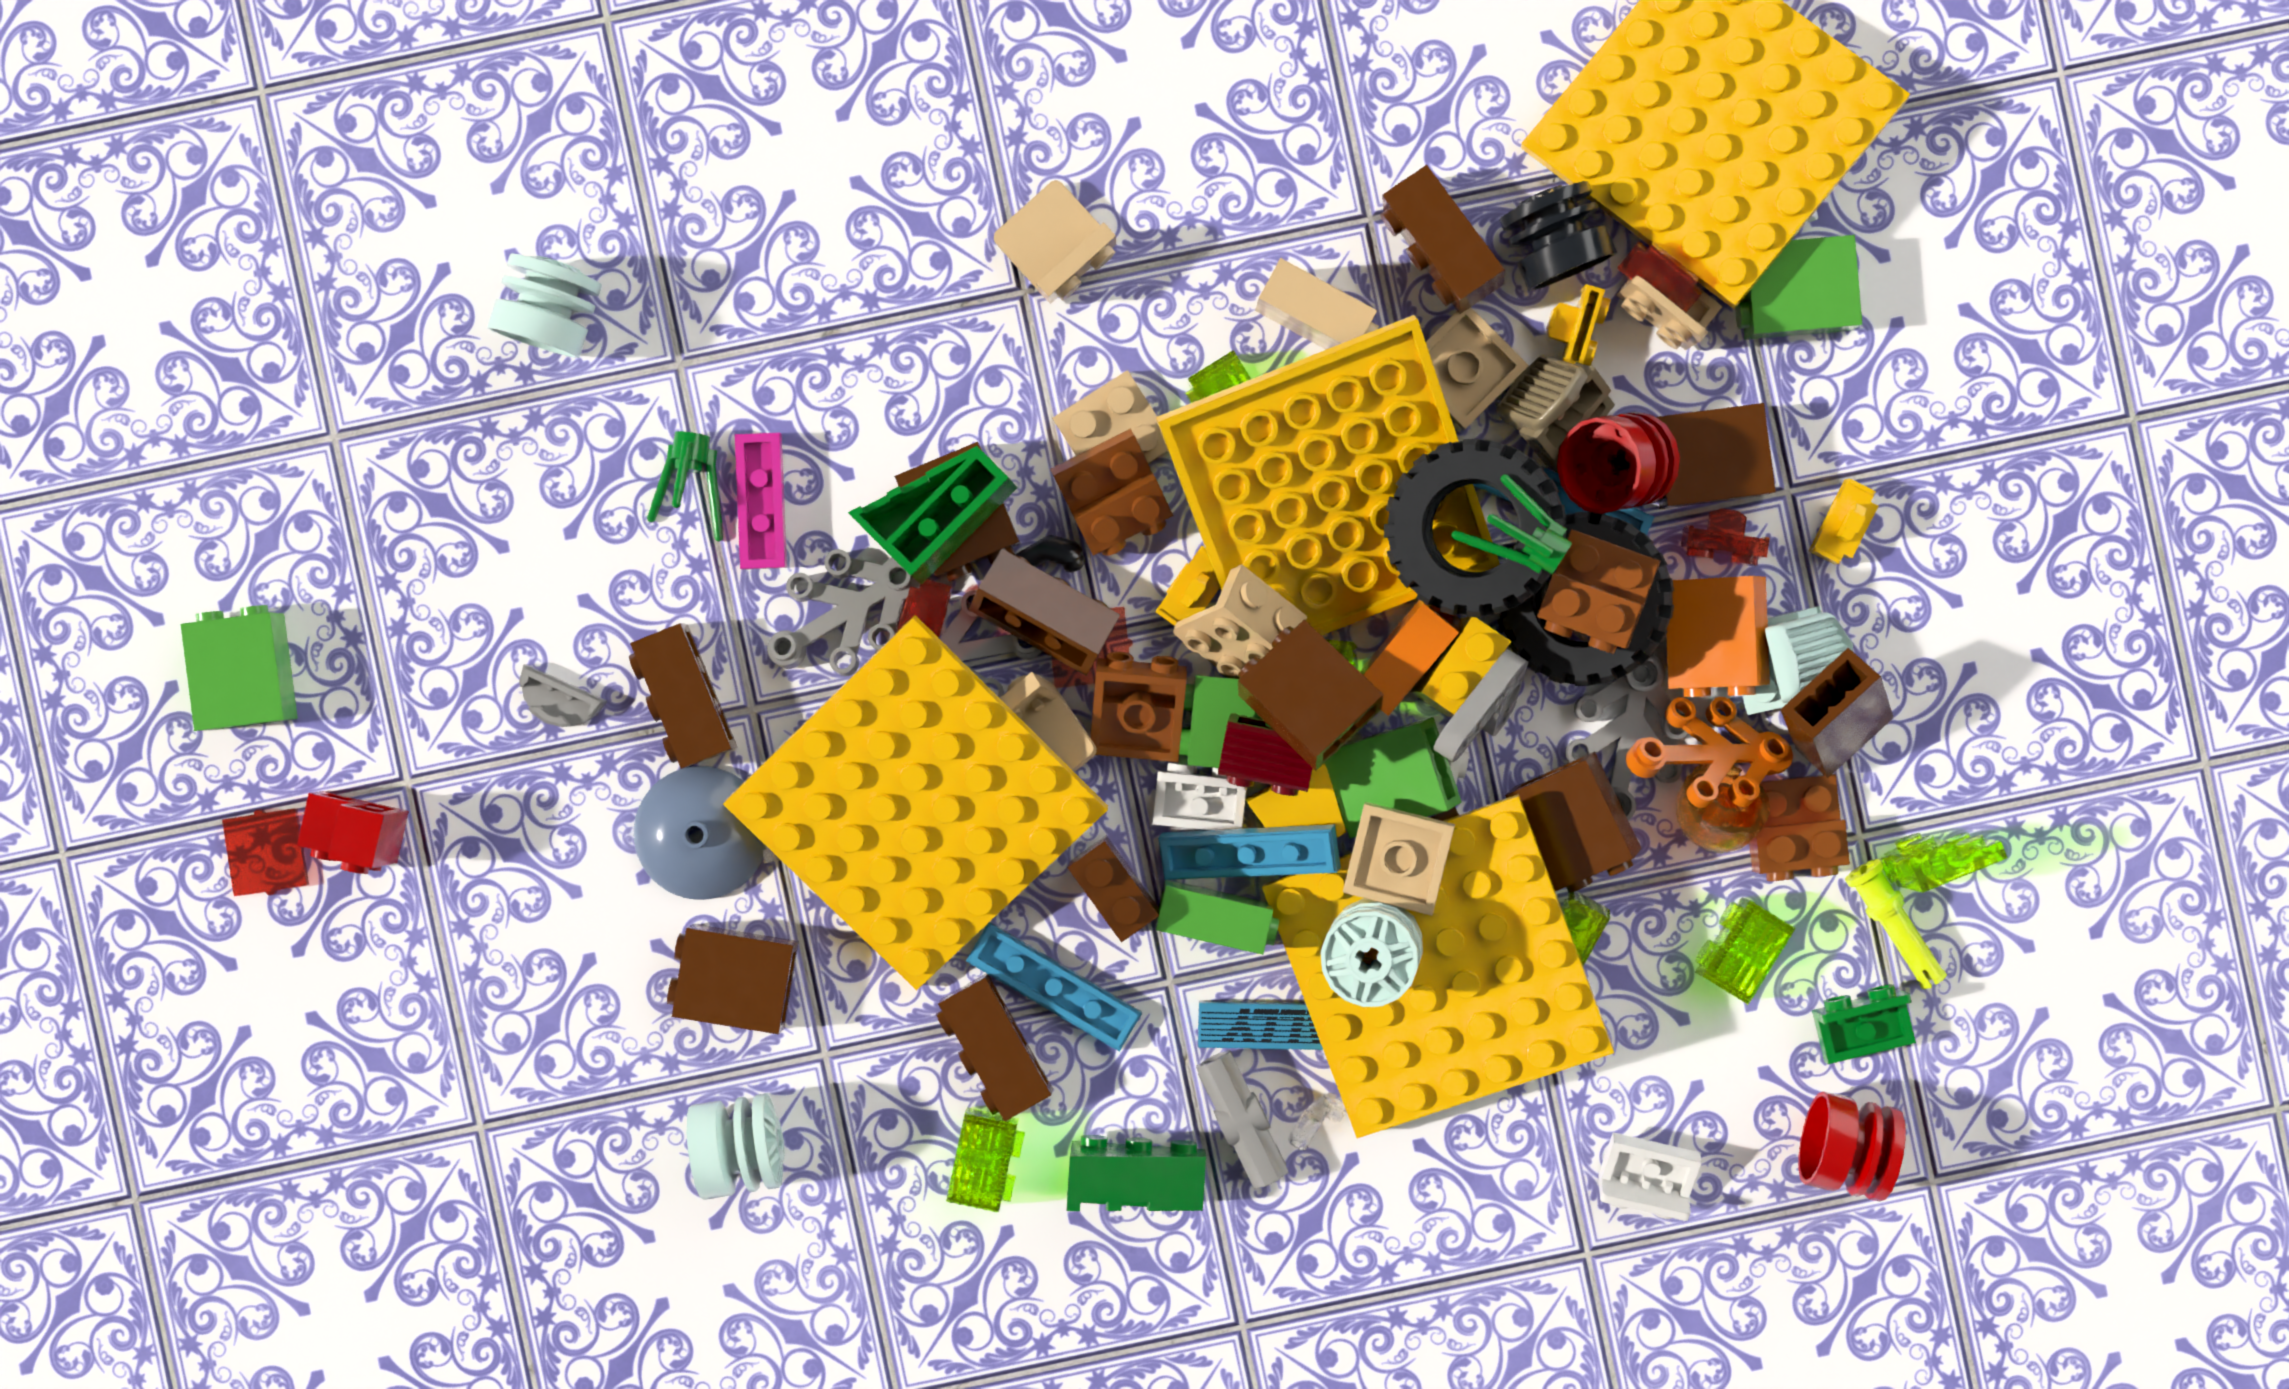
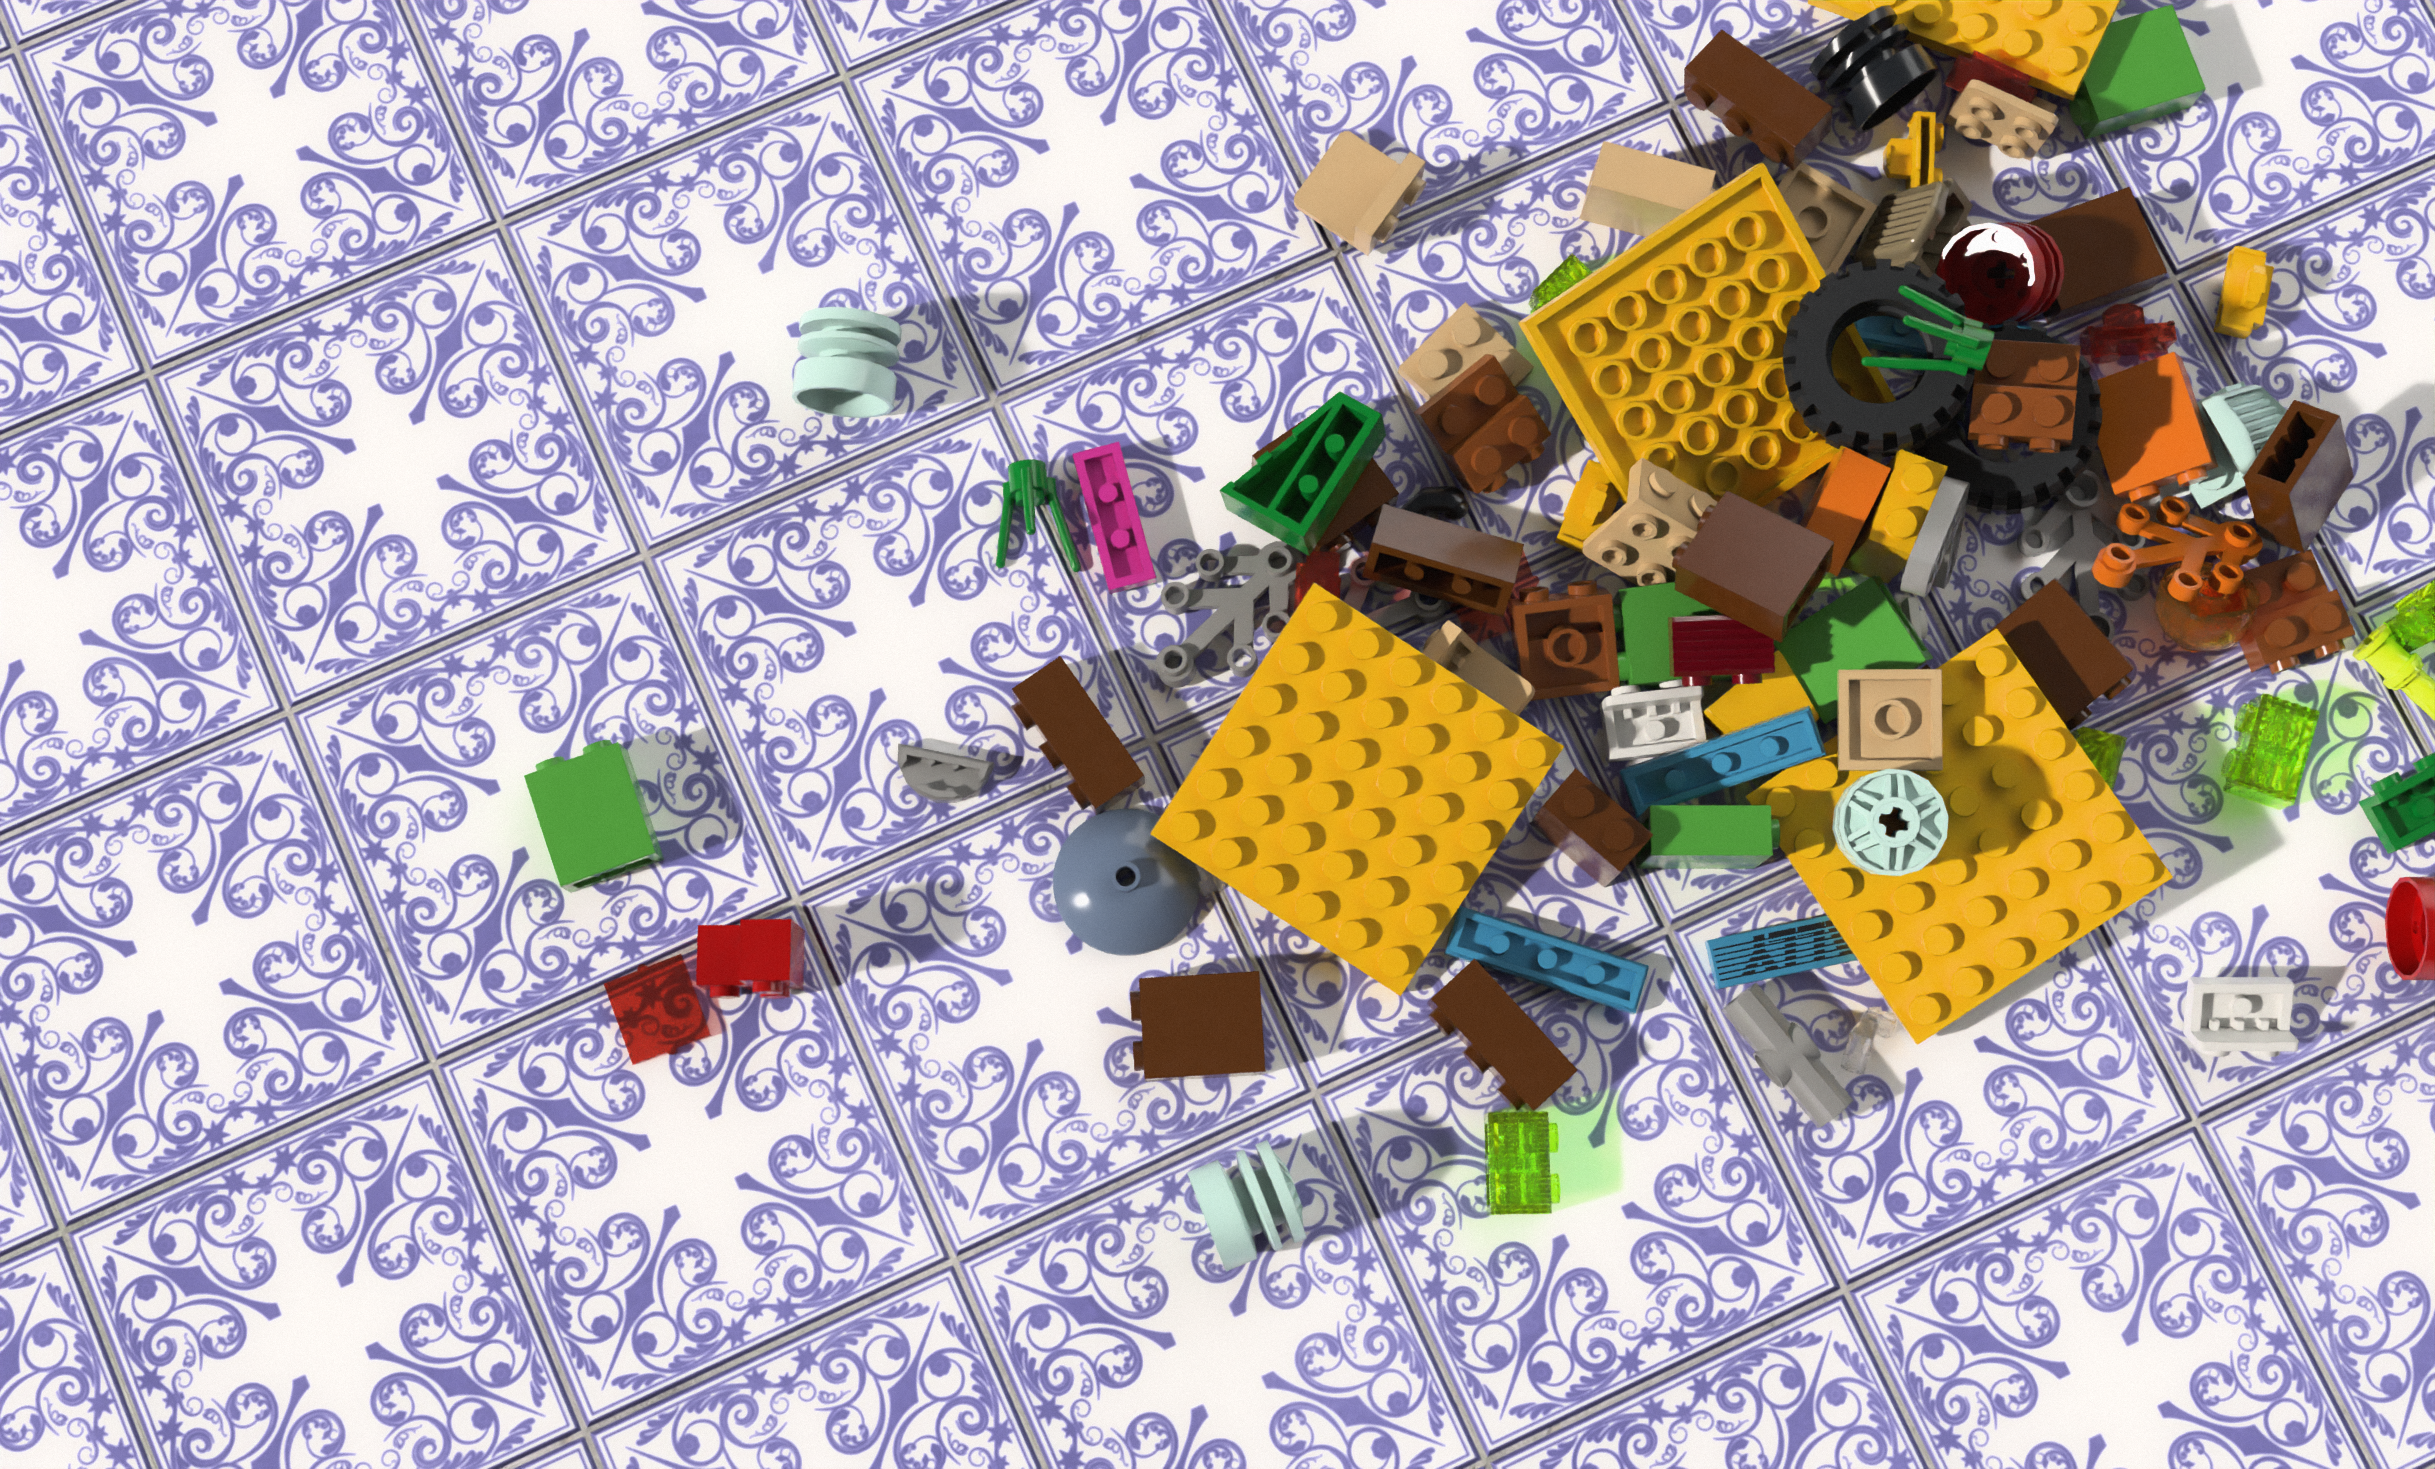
camera: 10 degrees left, 10 degrees down
green wedge [1066,1135,1206,1211] -> none

